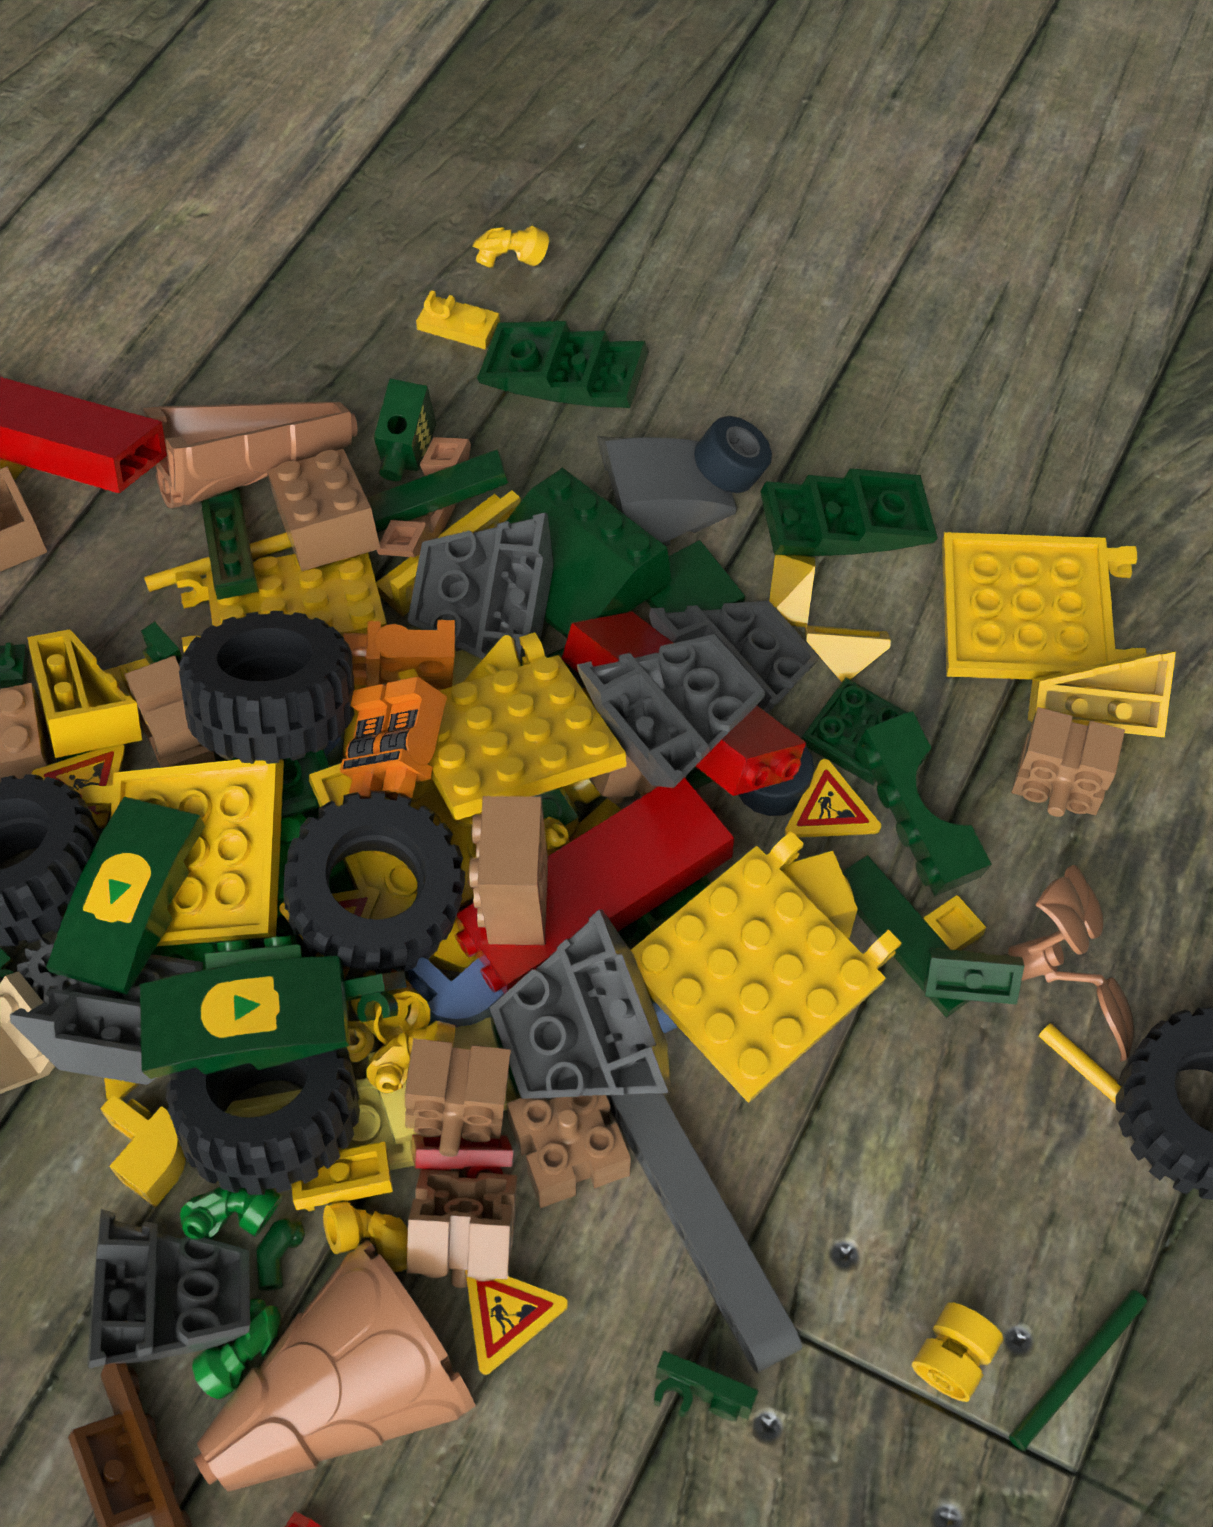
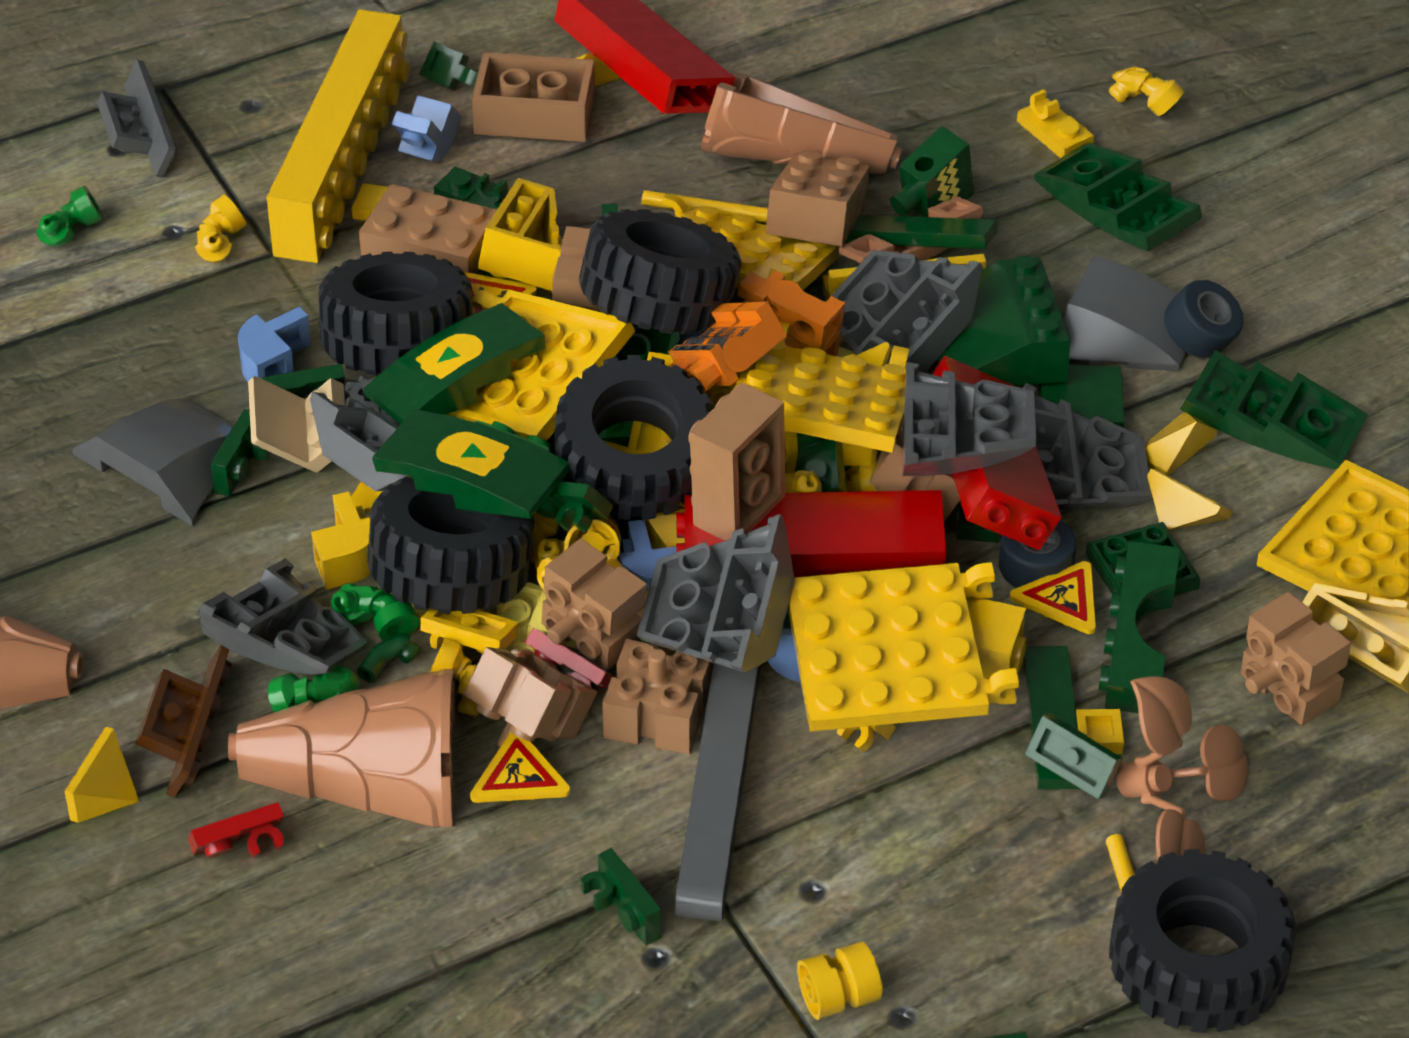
camera: 35 degrees right, 15 degrees down
dark green tile [201,489,259,600] -> none

